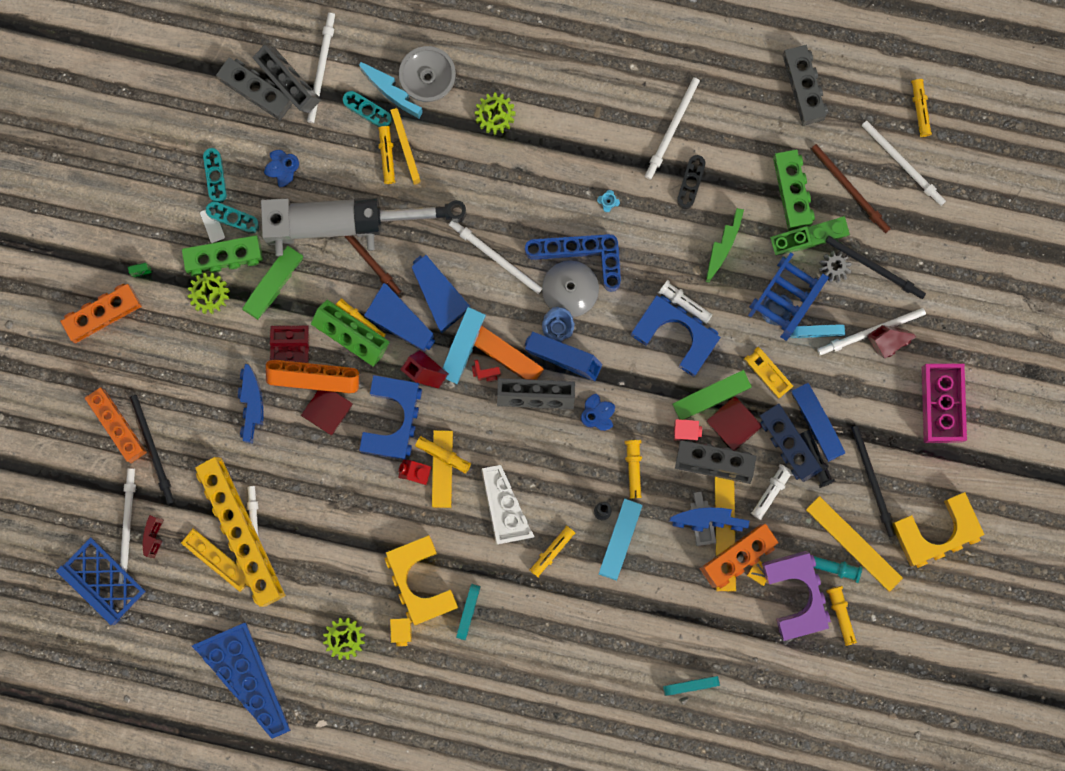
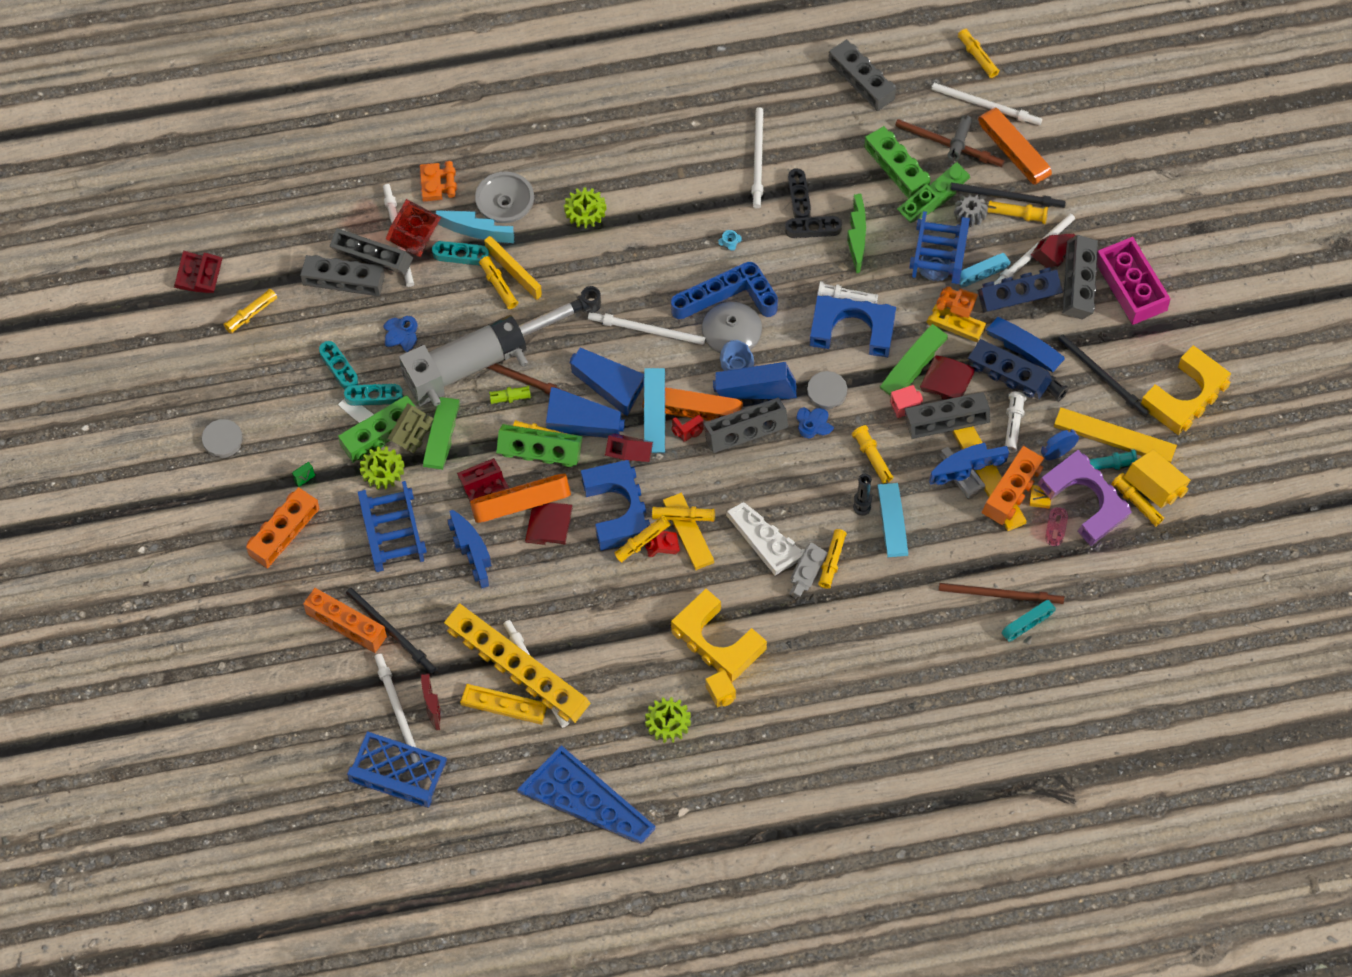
camera: 25 degrees left, 20 degrees down
teal beam [456,583,481,641] -> none
none -> dark red slope [174,250,223,293]
none -> light grey tile [202,419,243,458]
none -> yellow pin [223,289,277,334]
none -> blue fence [358,481,427,572]
none -> clear red brick [385,199,441,257]
none -> olive plate [388,404,434,454]
none -> orange plate [420,161,457,202]
none -> lime pin [489,386,531,405]
none -> yellow pin [614,515,670,562]
none -> black beam [785,216,842,238]
none -> light grey hinge [789,542,828,599]
none -> light grey tile [807,371,847,410]
none -> orange plate [937,286,978,318]
none -> copper bar [939,583,1064,604]
none -> dark grey pin [947,115,972,161]
none -> dark blue brick [977,268,1063,313]
none -> orange beam [978,107,1052,185]
none -> yellow pin [988,200,1048,224]
none -> blue tile [1041,429,1079,460]
none -> clear pink beam [1045,507,1068,546]
none -> dark grey brick [1062,234,1098,319]
none -> yellow brick [1124,449,1191,508]

